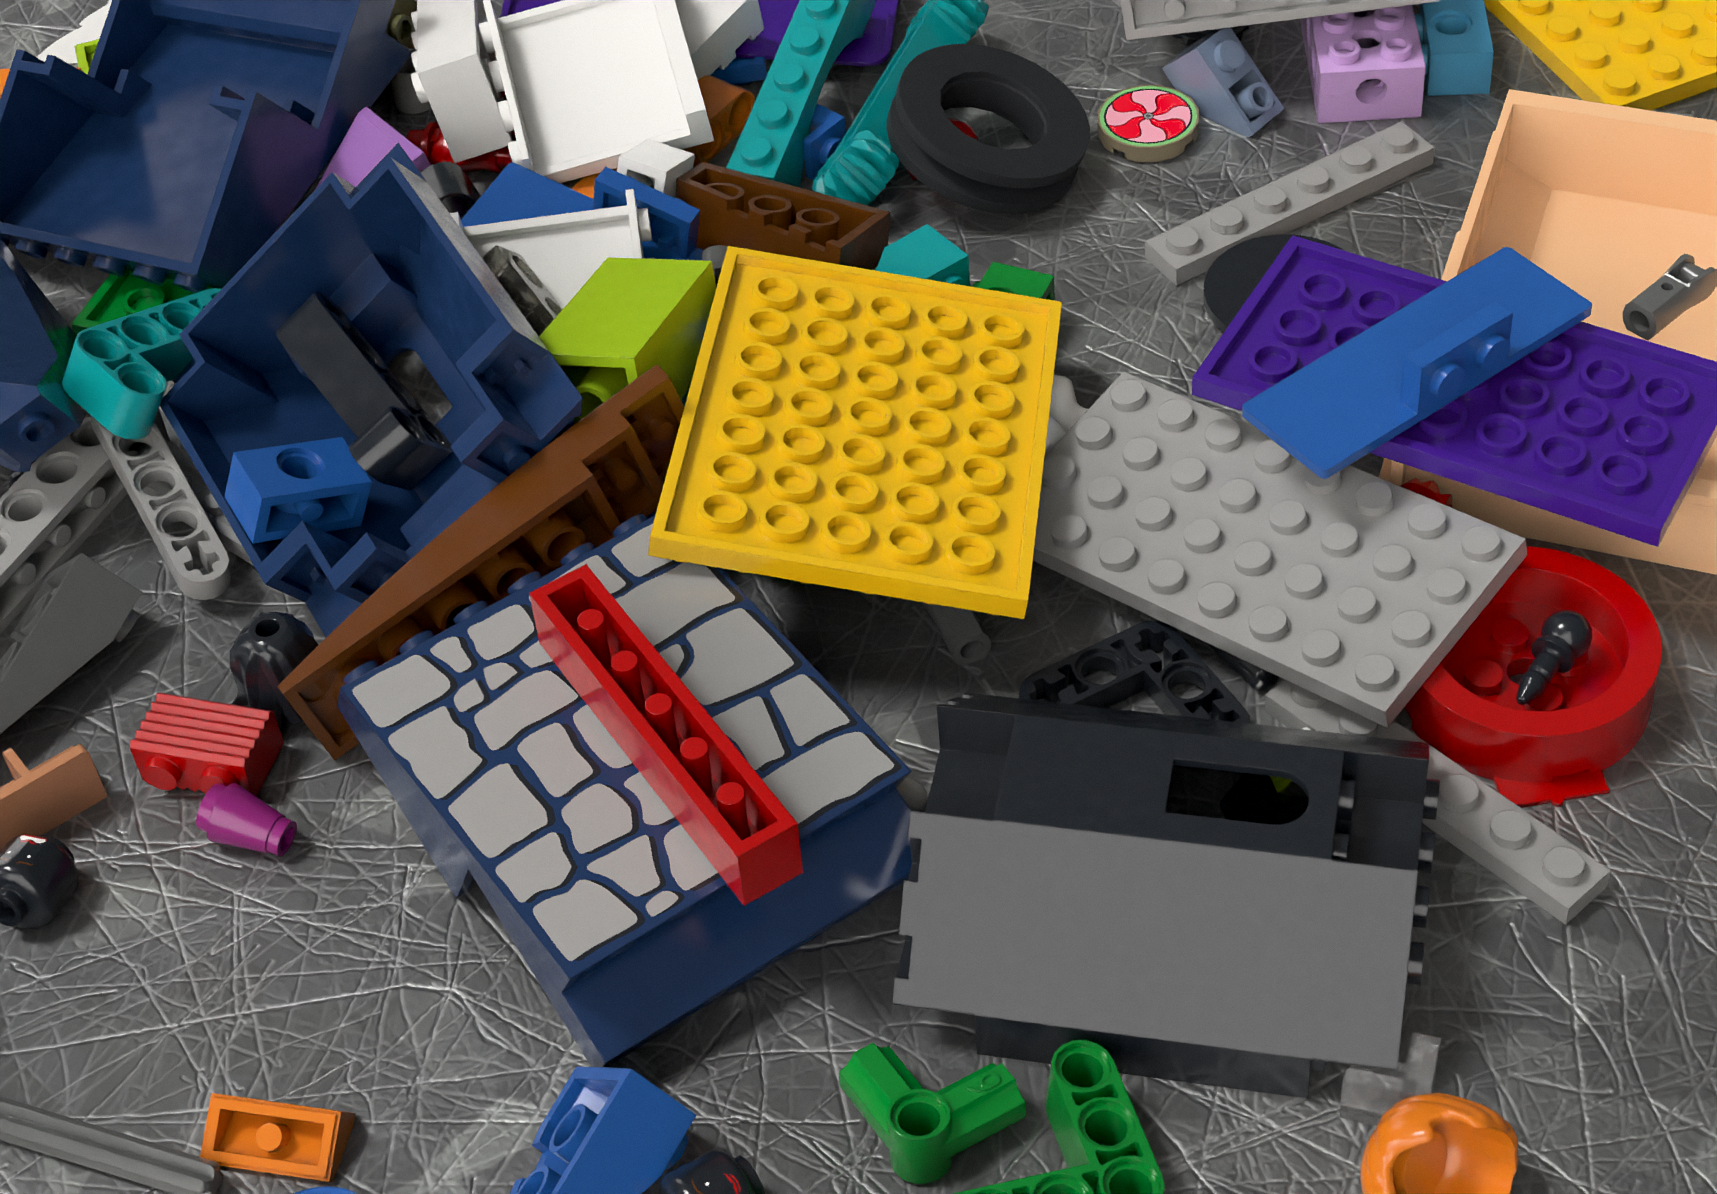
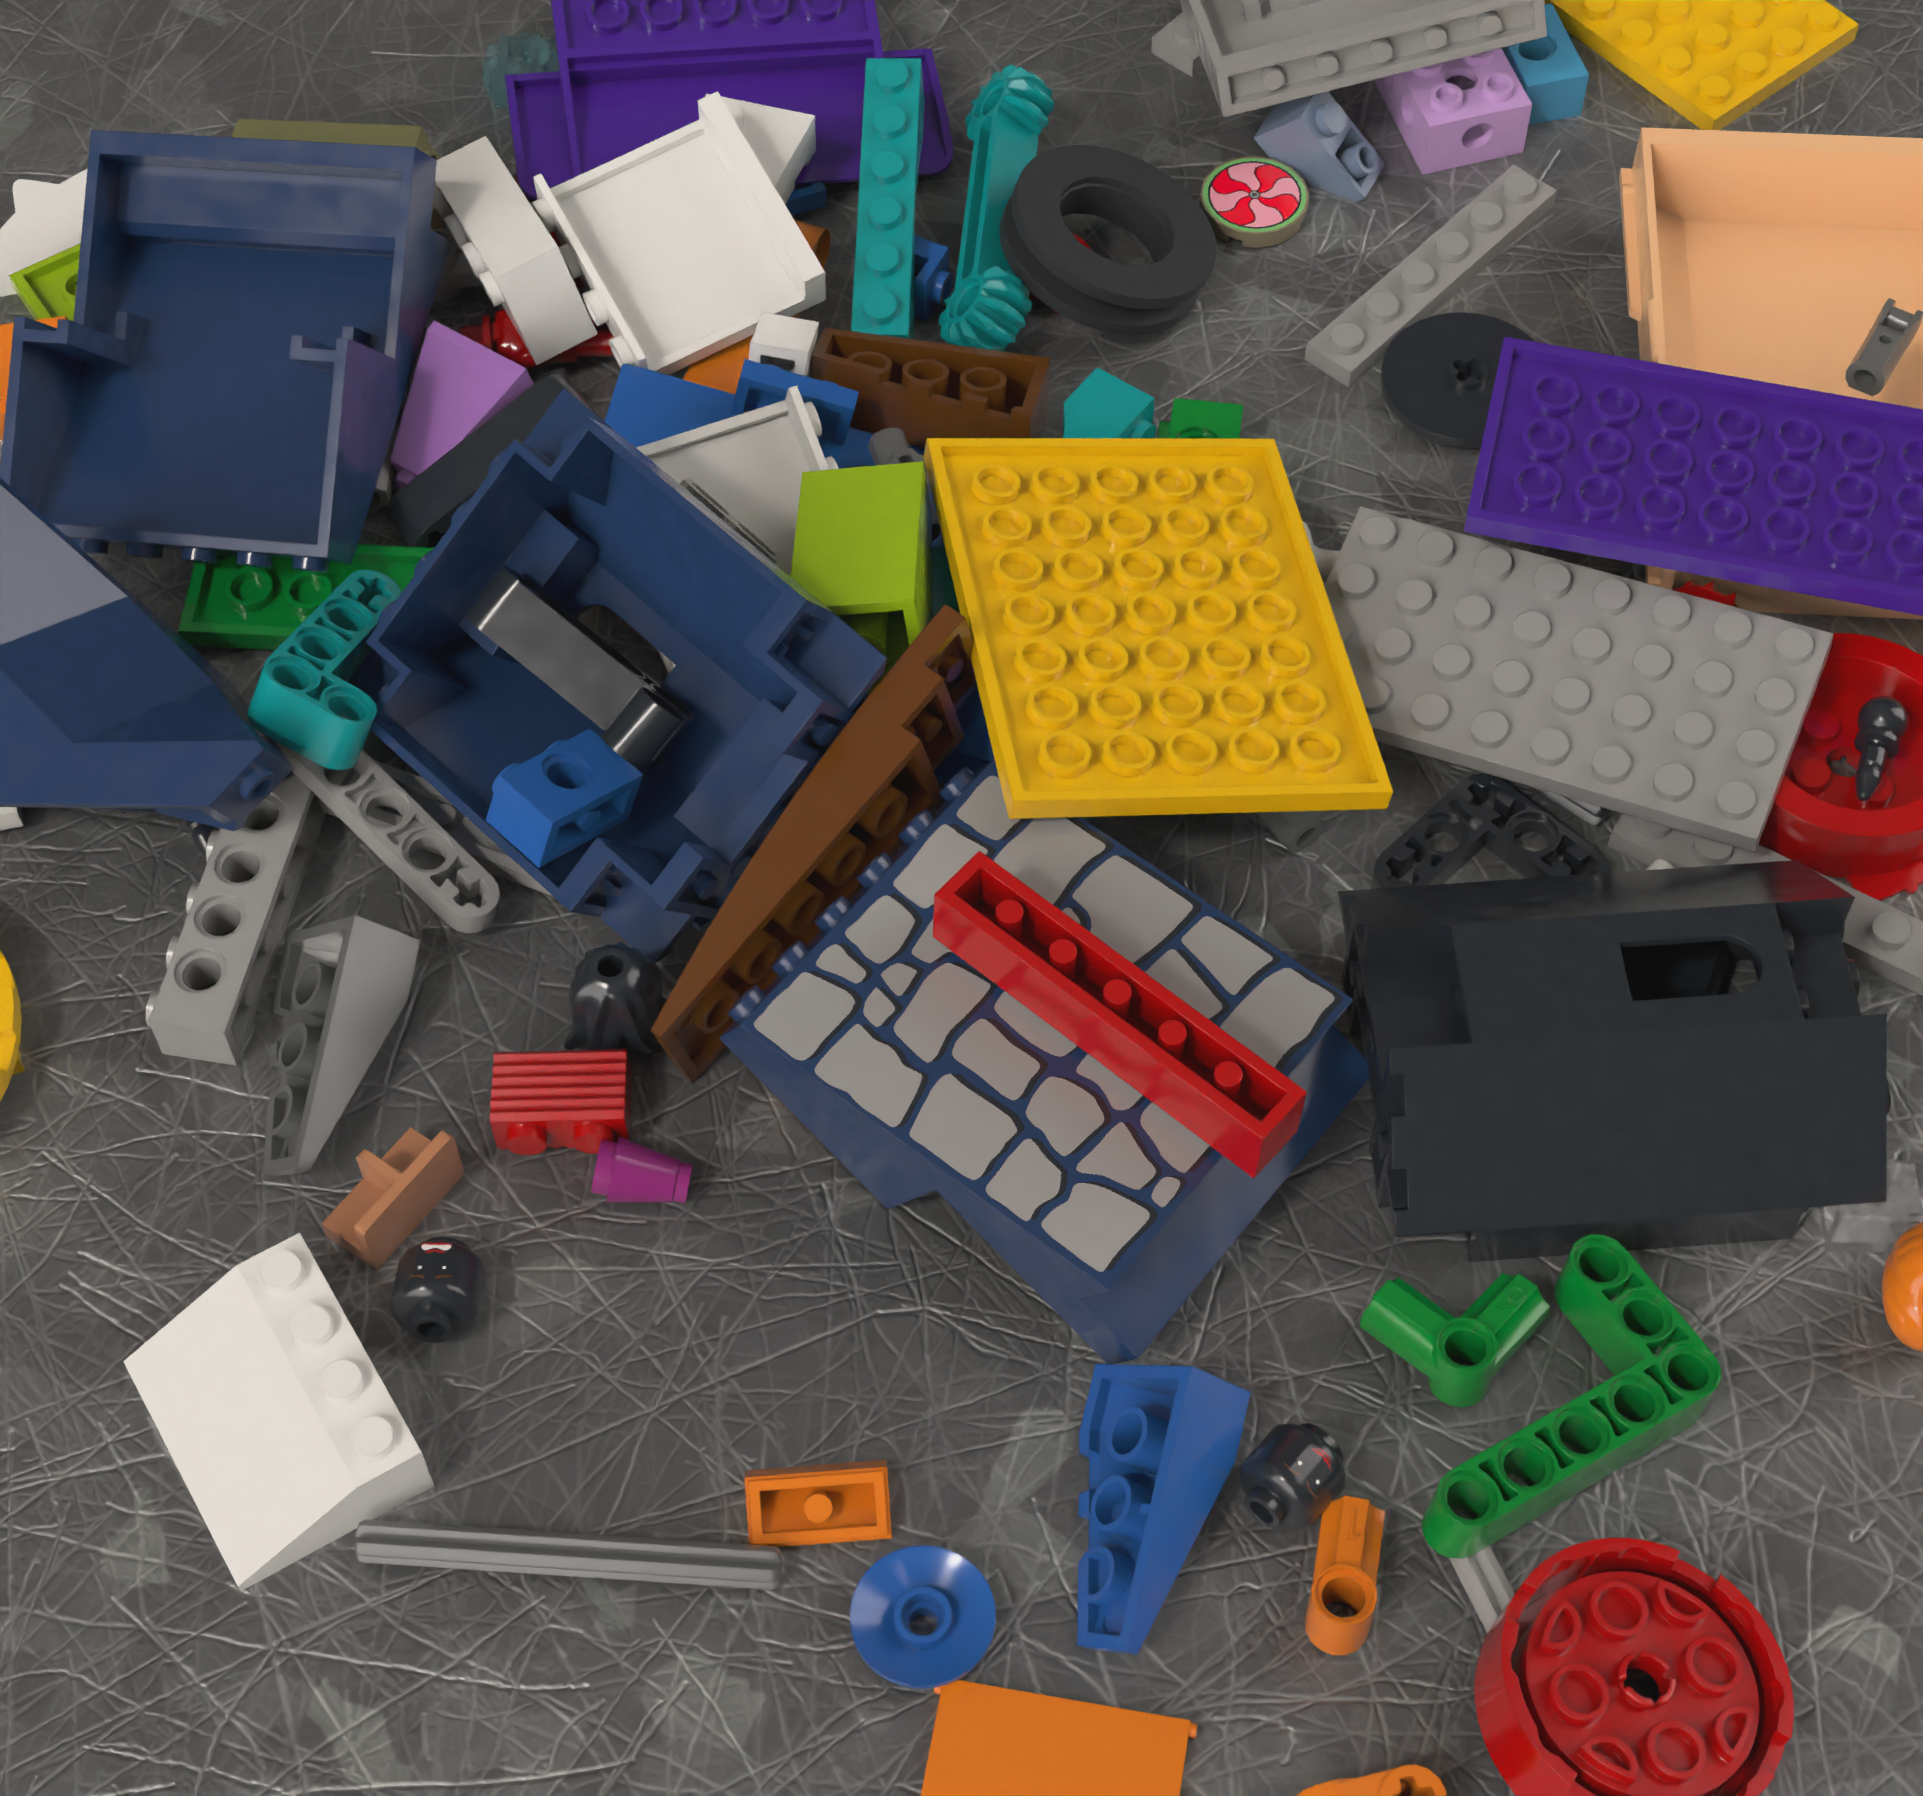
camera: 20 degrees left, 10 degrees up
blue bracket [1242,247,1592,479] -> none

